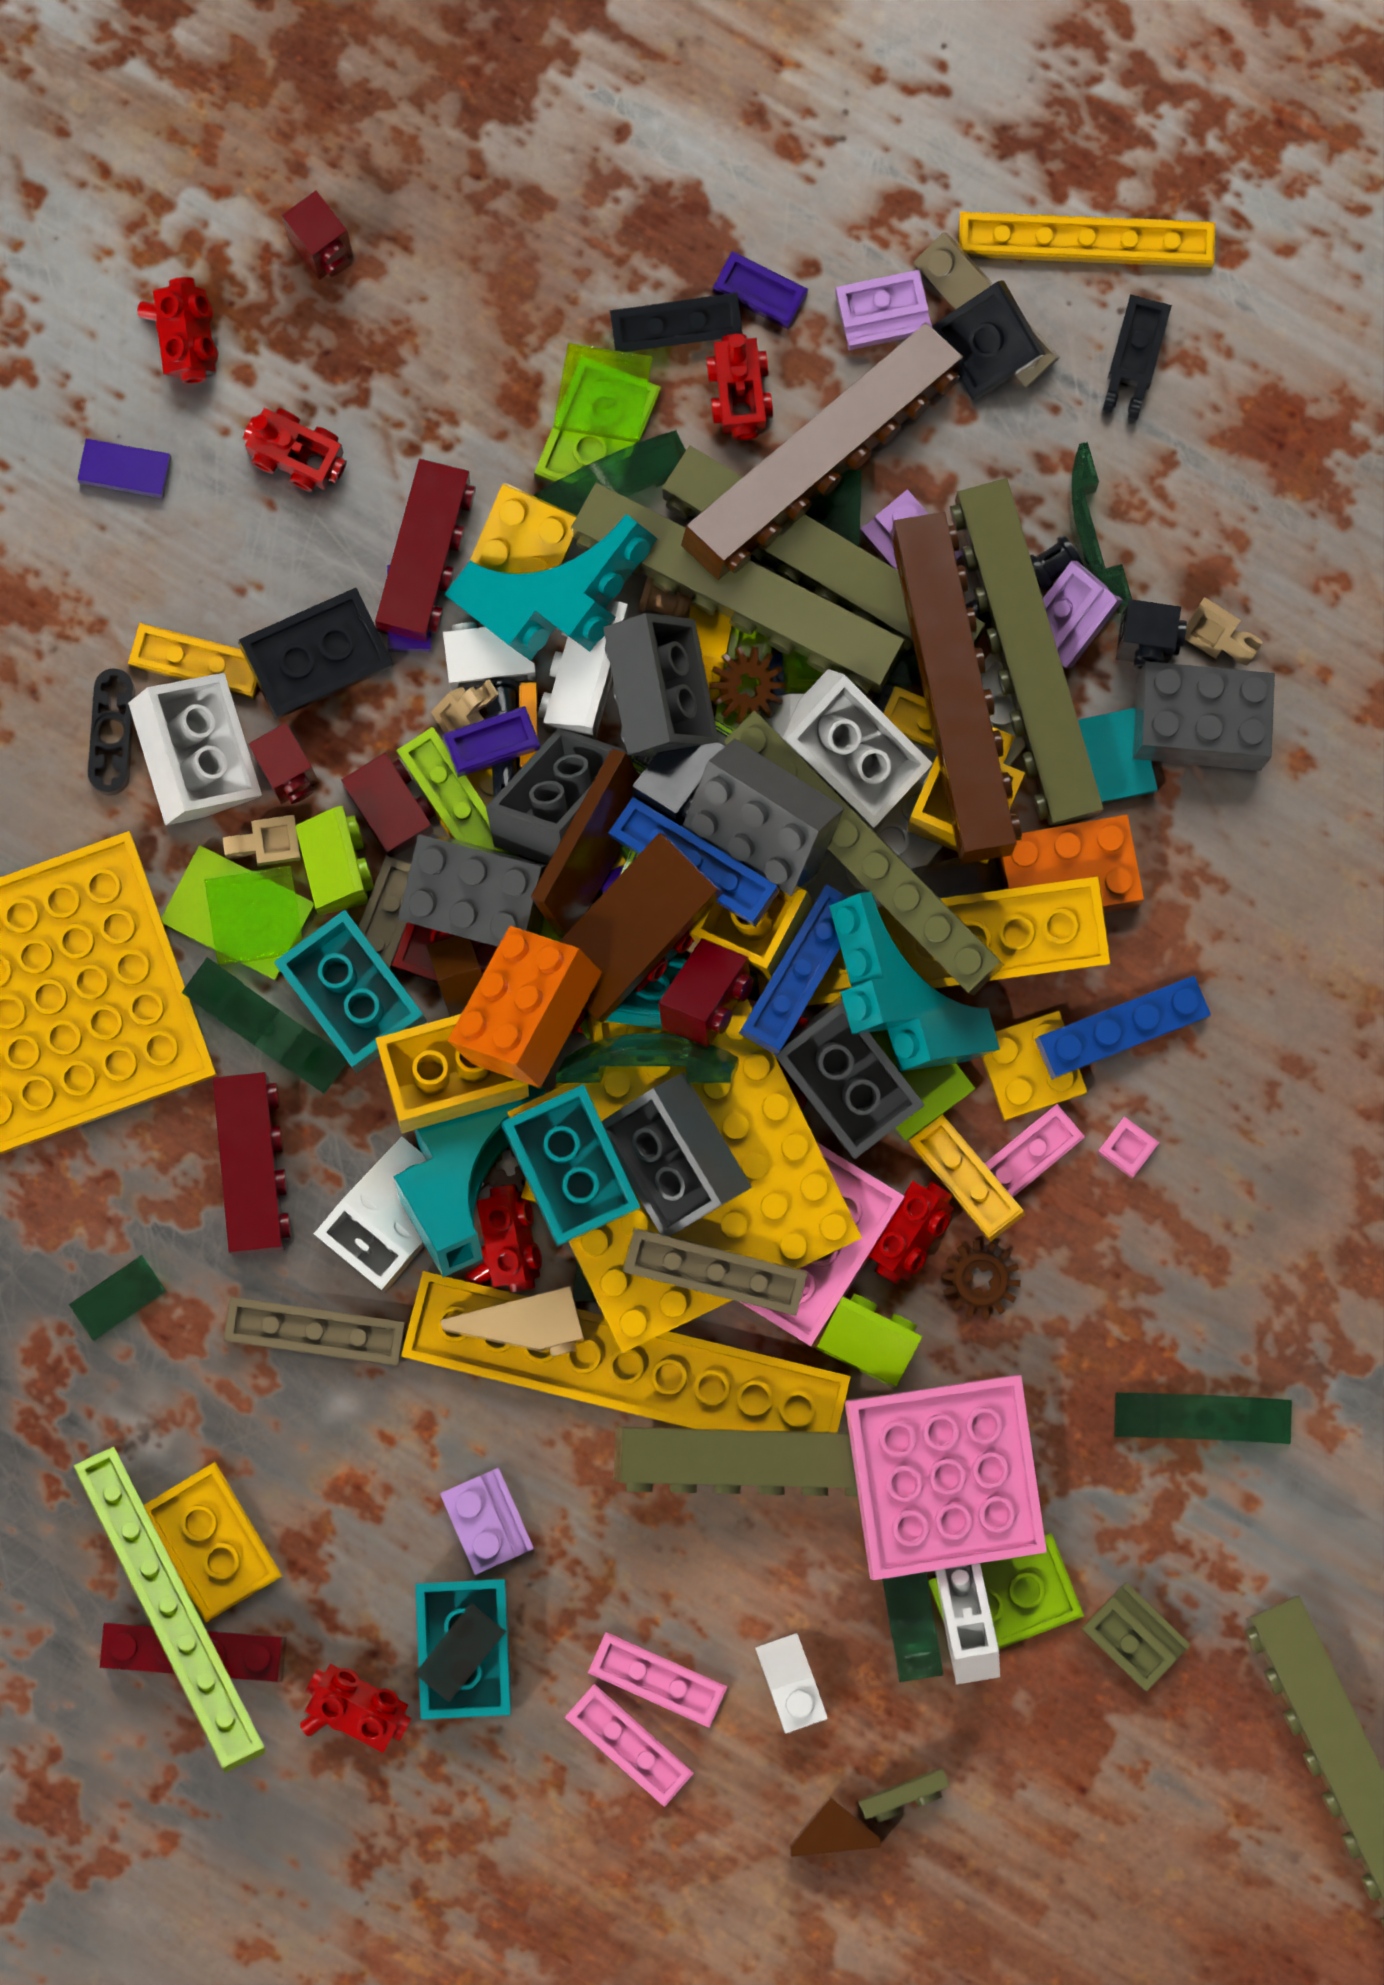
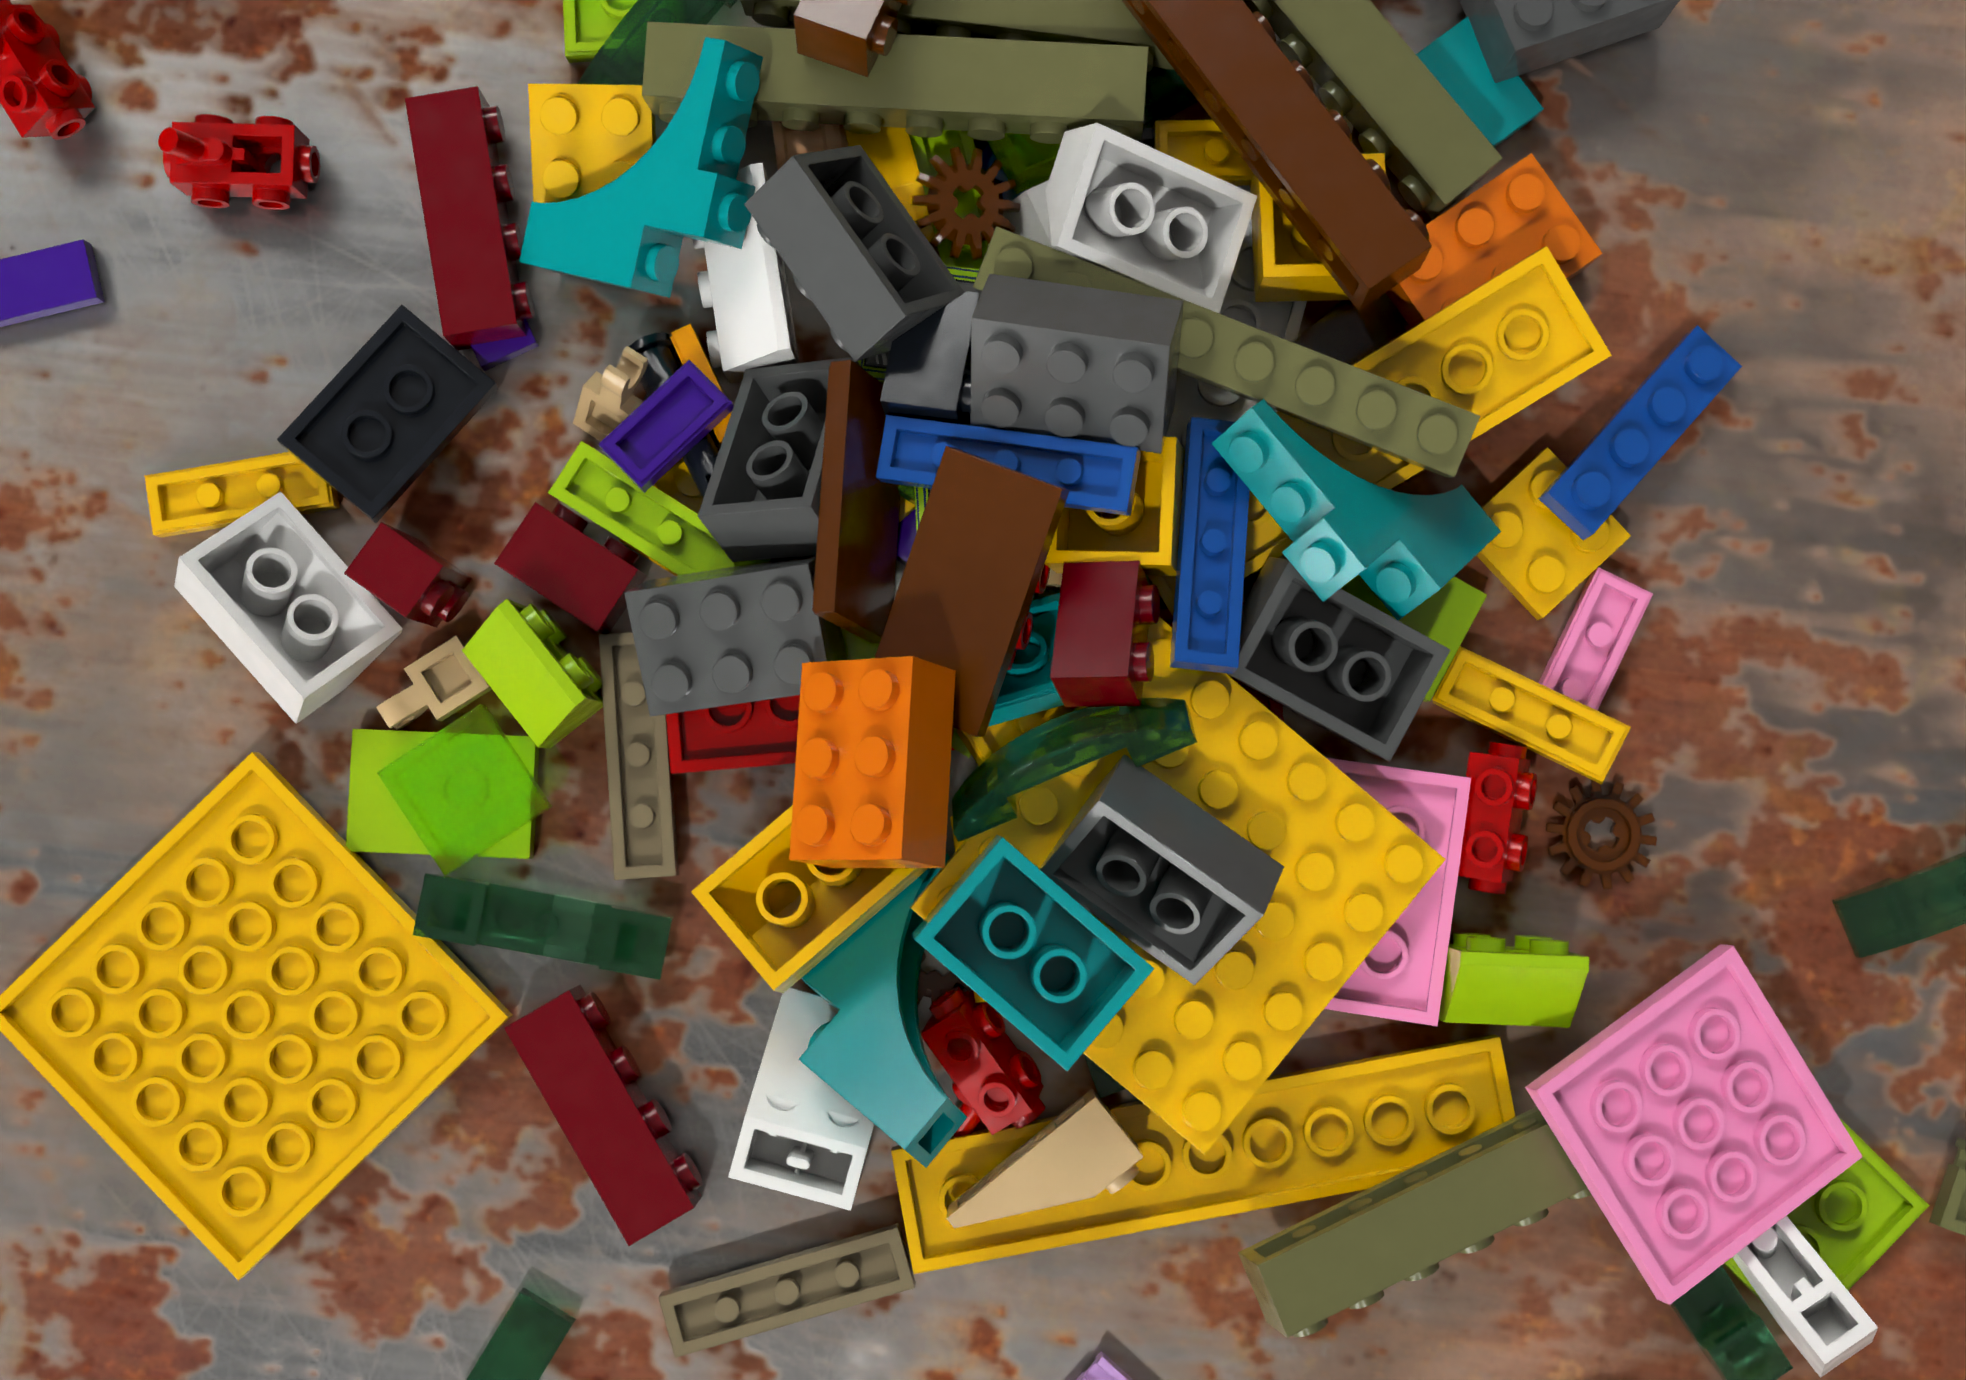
camera: 25 degrees left, 5 degrees up
black beam [88,668,135,796] -> none
teal brick [274,910,427,1074] -> none
reddish brown slope [427,936,483,1017] -> none
white slope [443,622,537,691] -> none
dark tan plate [622,1227,808,1316] -> none
bright pink tile [1097,1116,1159,1178] -> none

